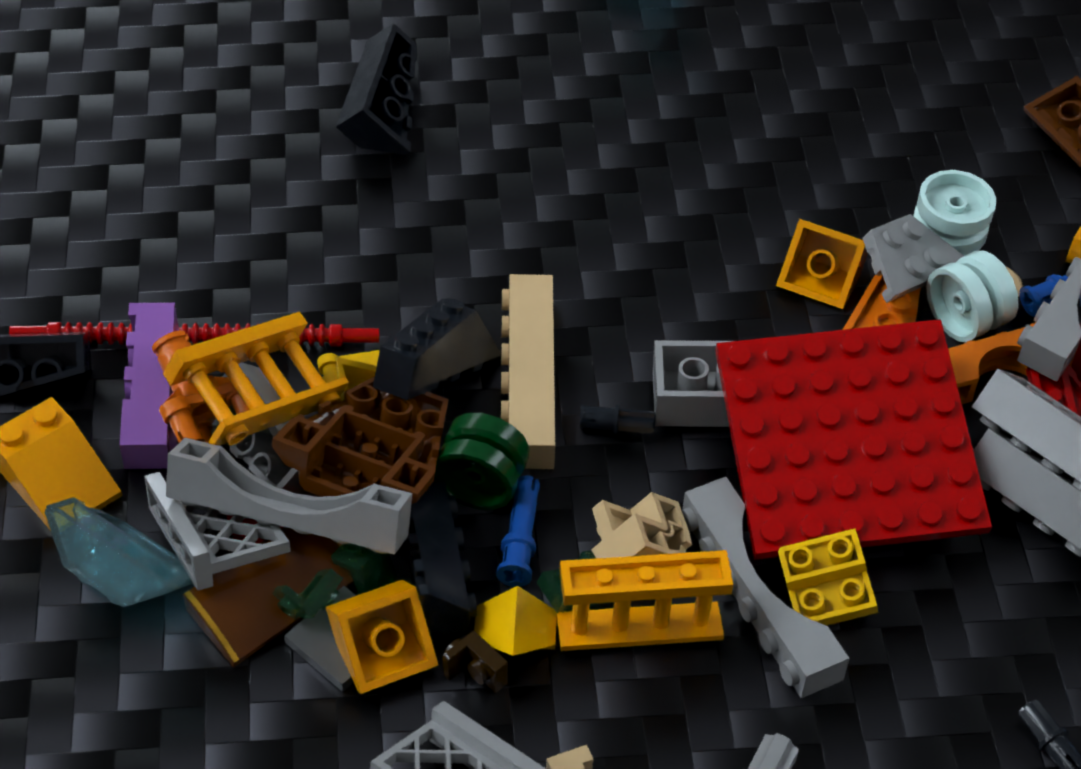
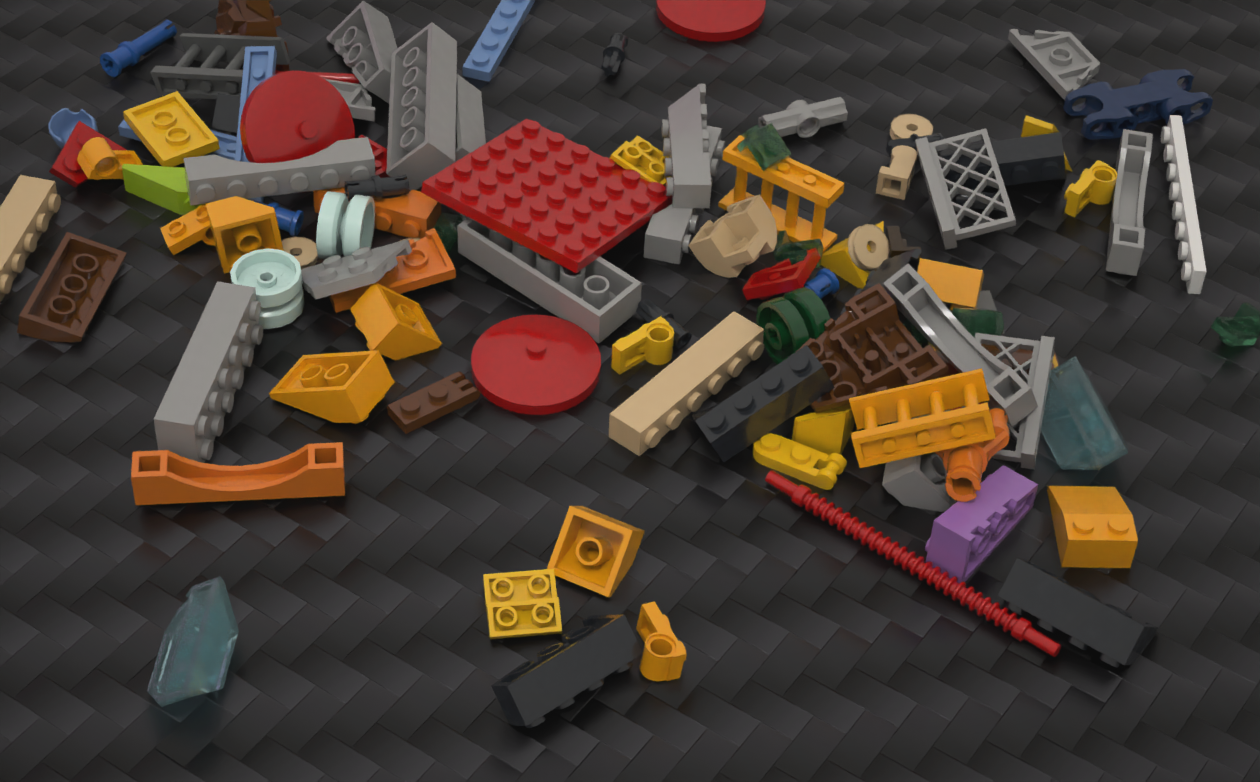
camera: 140 degrees left, 5 degrees down
none -> orange arch [131,442,345,505]
none -> light grey brick [154,281,263,463]
none -> light orange slope [205,196,284,274]
none -> light orange slope [269,350,395,424]
none -> black pin [344,174,409,201]
none -> reddish brown hinge [387,371,481,434]
none -> red dish [471,315,601,415]
none -> yellow slope [483,569,562,639]
none -> light orange slope [547,506,645,597]
none -> yellow plate [611,316,674,375]
none -> light orange plate [636,601,687,681]
none -> light grey wedge [661,84,711,208]
none -> clear green bracket [737,123,791,171]
none -> red wing [742,248,821,300]
none -> tan piece [847,224,890,271]

